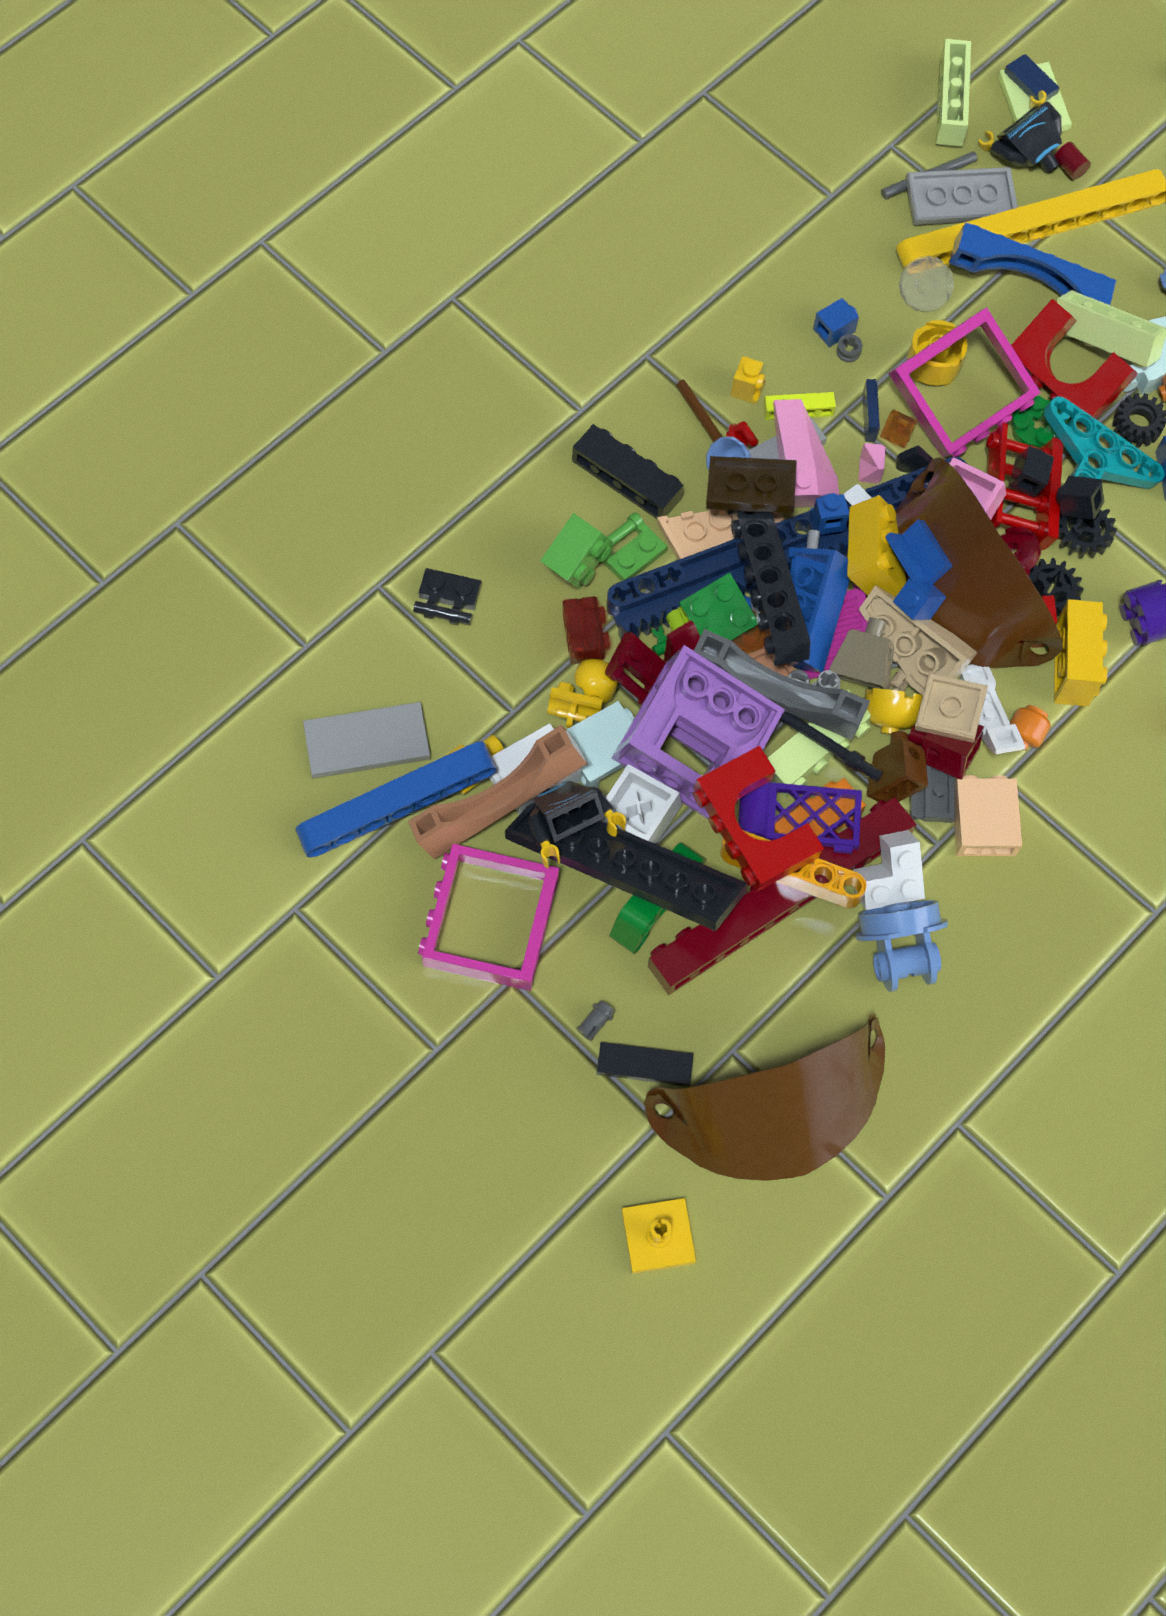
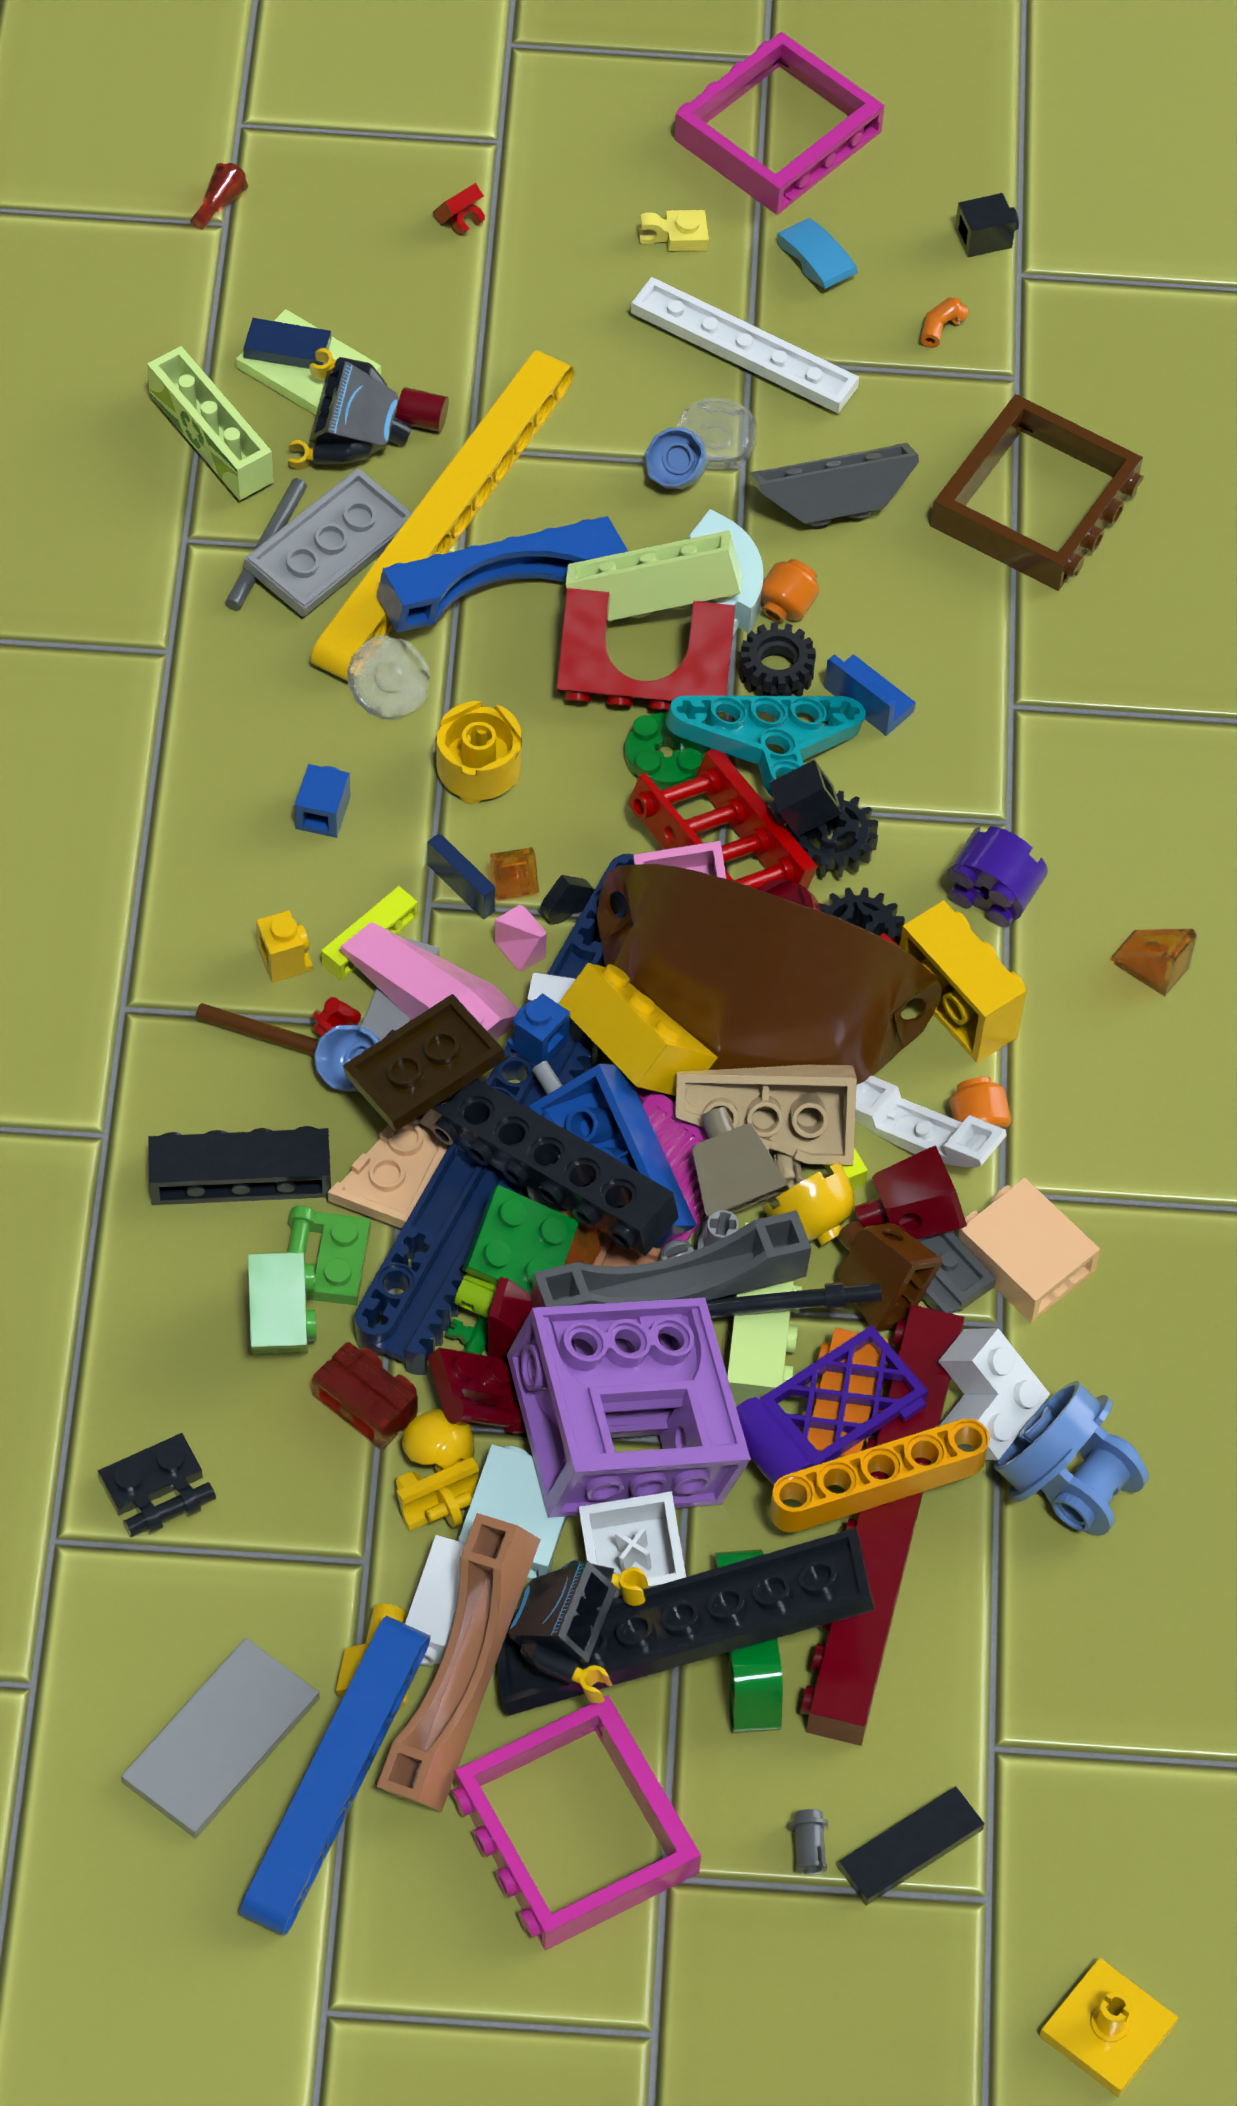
camera: 40 degrees left, 10 degrees down
reddish brown piece [644,1014,885,1181] -> none
red arch [692,745,824,892] -> none
dark grey bush [836,334,862,363] -> none
blue panel [885,519,953,585] -> none
dark pink window [888,307,1041,458] -> none
blue brick [893,578,946,620] -> none
tan tile [915,673,988,743] -> none
black brick [1009,446,1054,497] -> none

